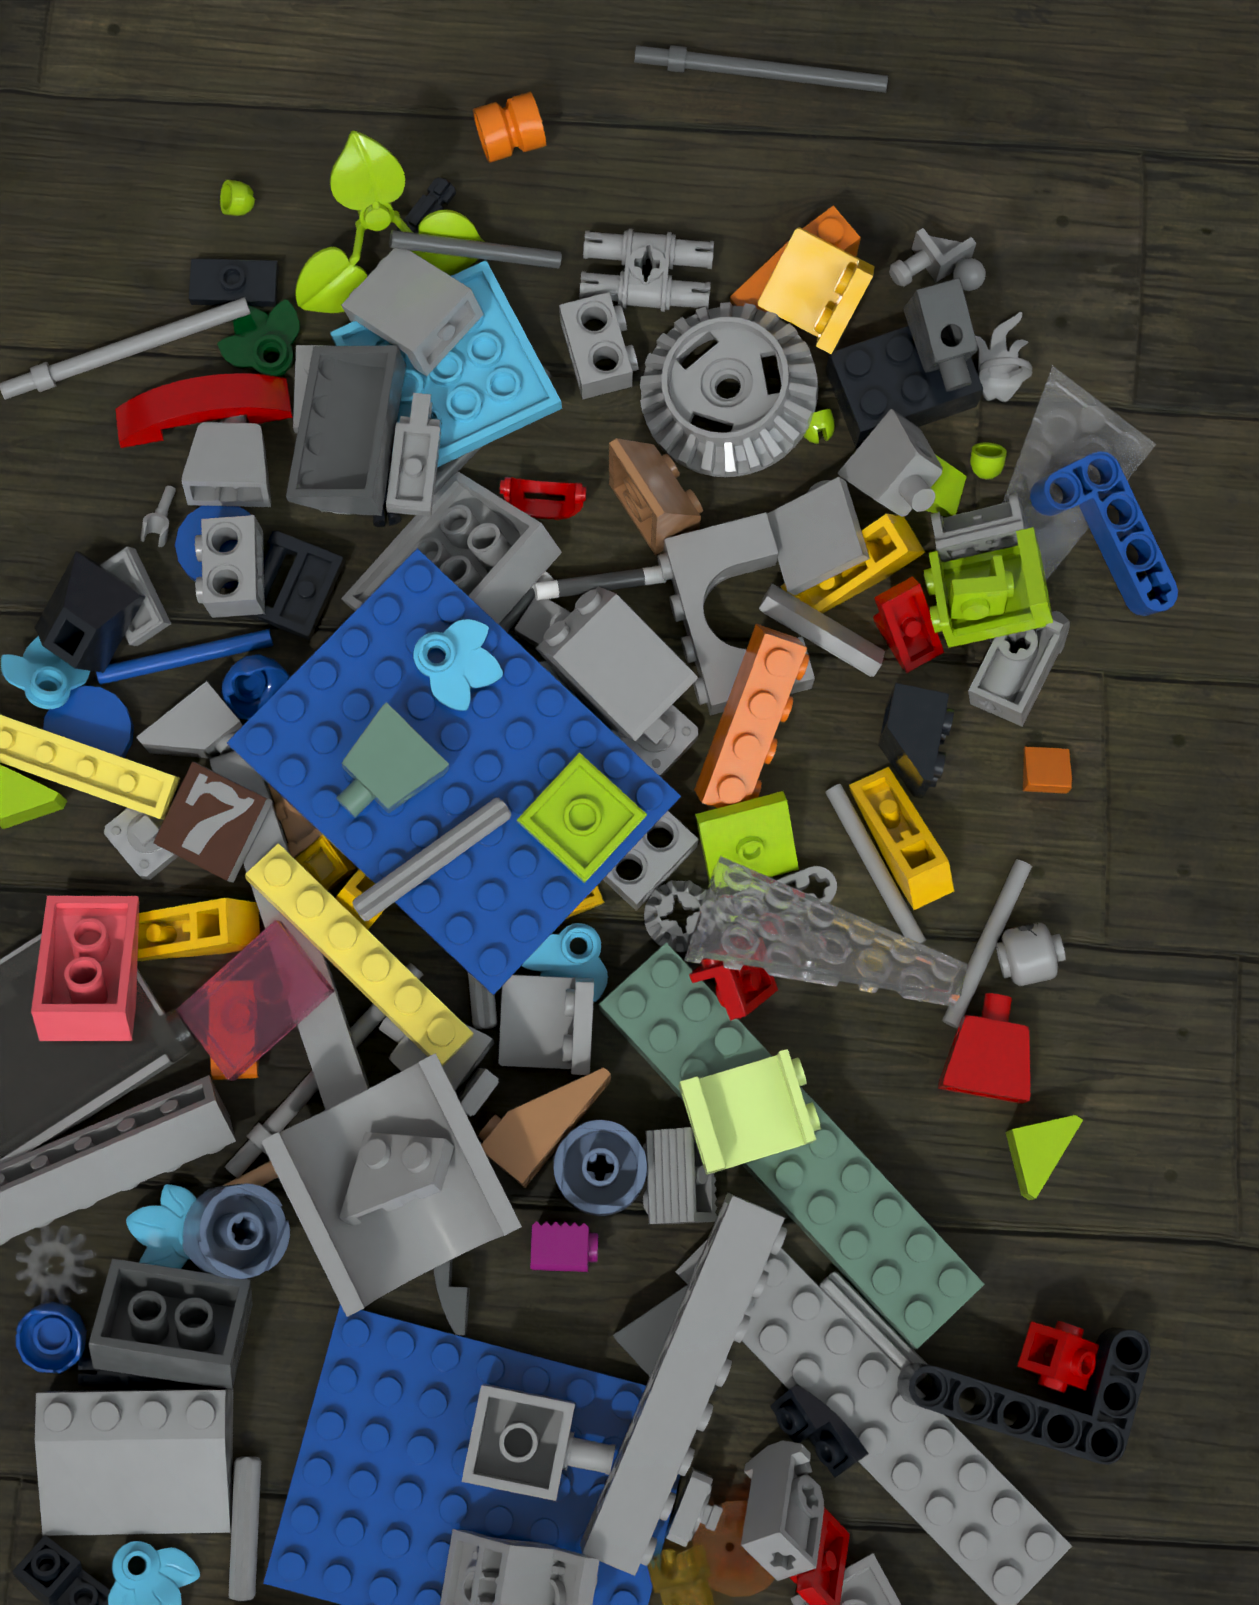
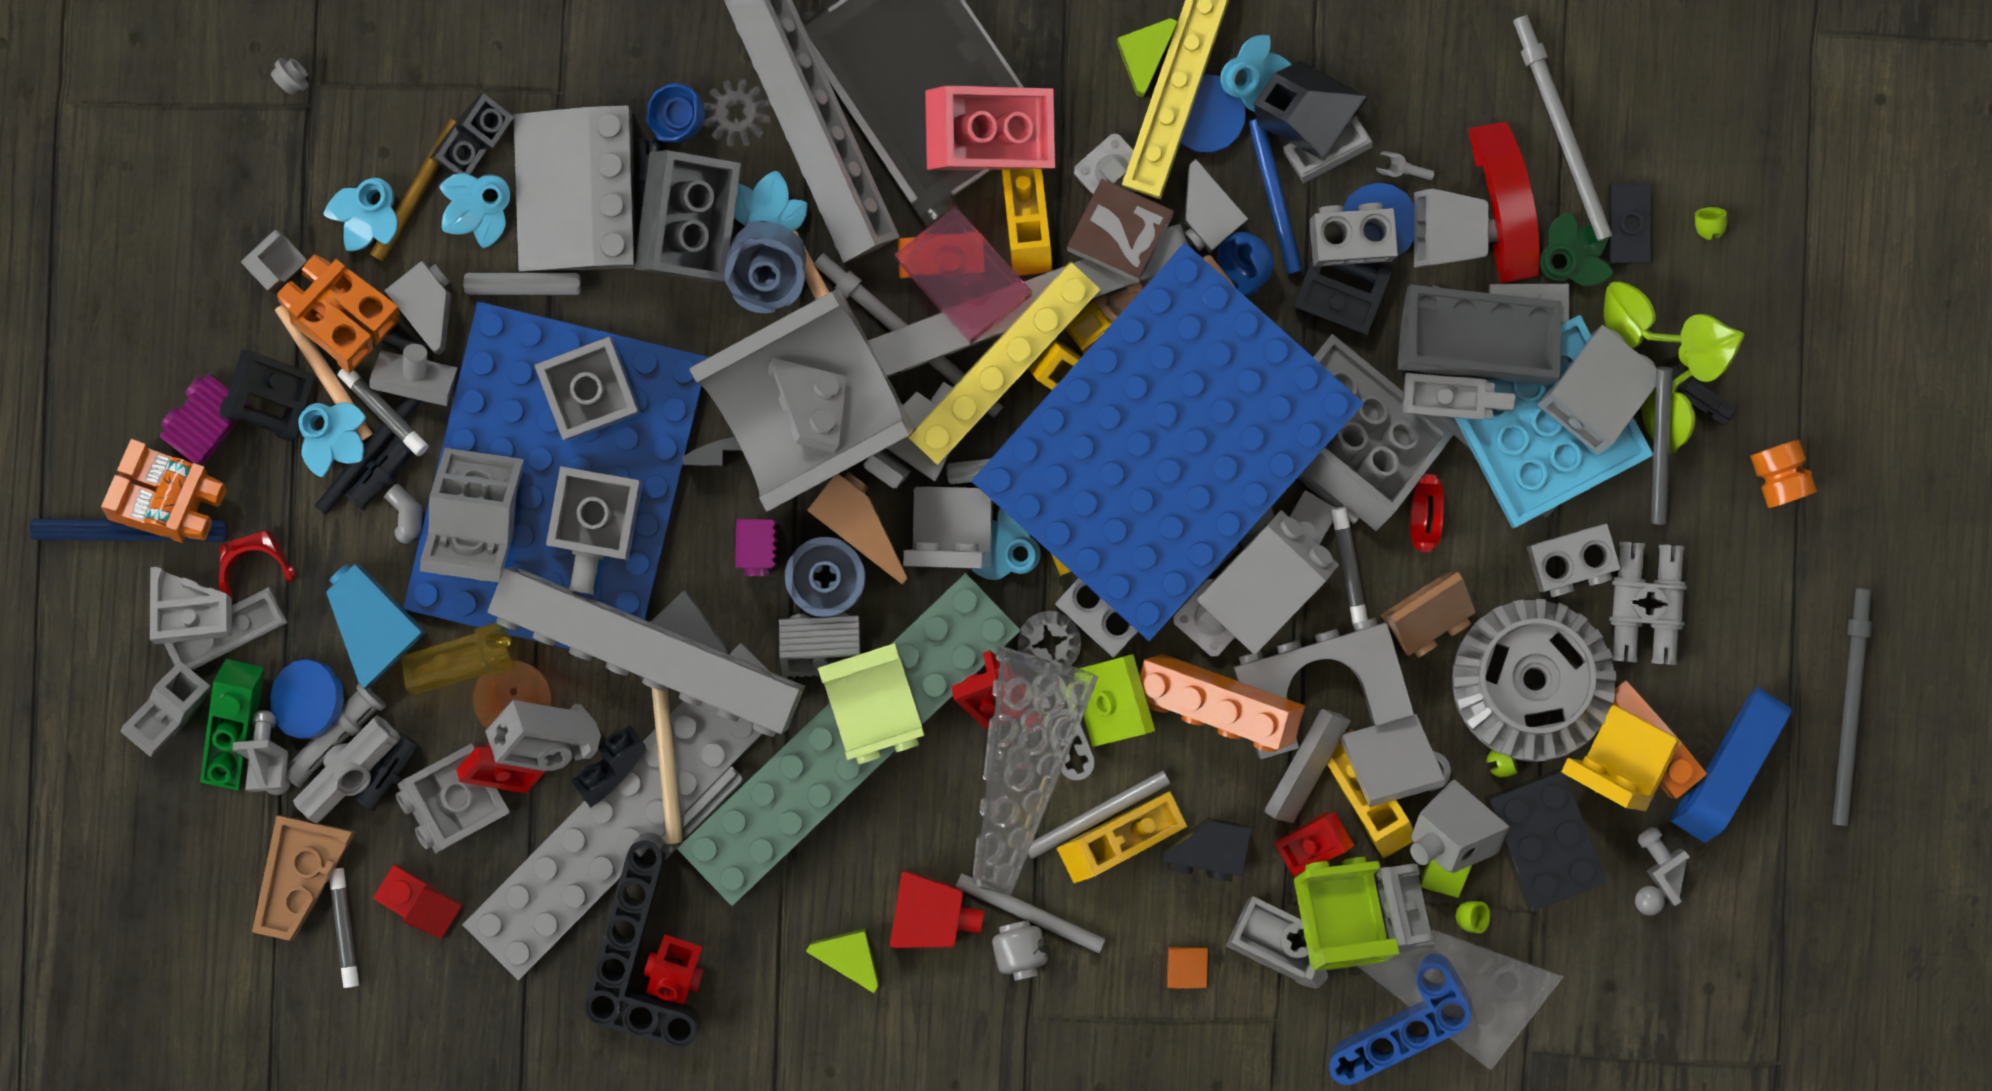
camera: 90 degrees right, 10 degrees up
sand green torso [336,702,449,818] -> none
light grey axle [352,797,511,921] -> none
medium azure plate [413,619,503,711] -> none
lime plate [517,752,647,883] -> none
light grey piece [665,1467,723,1547] -> none
dark grey torso [903,278,977,391] -> none
lime bracket [948,555,1014,620] -> none
light grey piece [975,312,1032,402] -> none
none -> light grey brick [534,337,642,442]
none -> tan bar [652,687,683,844]
none -> blue beam [1671,687,1792,843]

